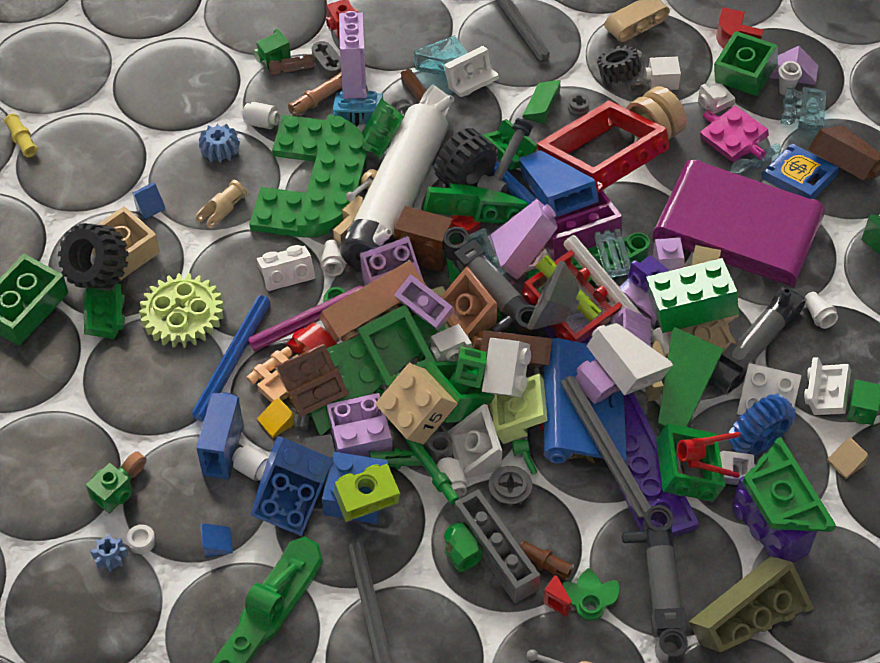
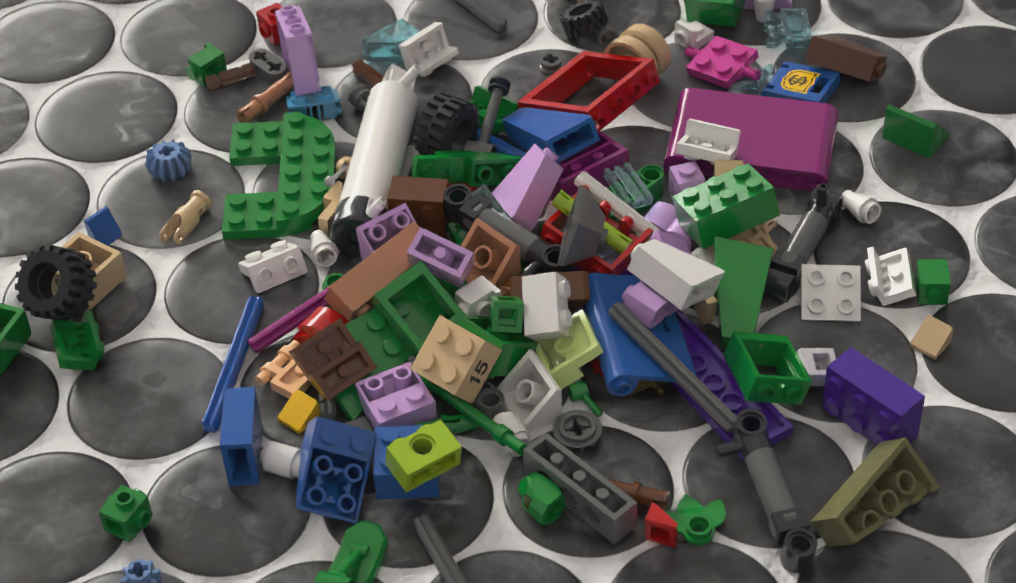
camera: 10 degrees left, 10 degrees down
nougat tile [121,451,146,478] -> none
white tile [126,525,156,554] -> none
yellowish green gear [139,273,224,348] -> none
blue slope [201,524,233,557] -> none
white brick [242,102,280,129] -> none
green hinge [362,98,405,158] -> none
green slope [522,80,561,124] -> none
dark purple bracket [628,255,669,292] -> none
white brick [644,57,681,90] -> none
red plant [677,432,741,478] -> none
blue gear [729,393,796,457] -> none
green wing [743,437,836,532] -> none
none -> white bracket [676,119,741,165]

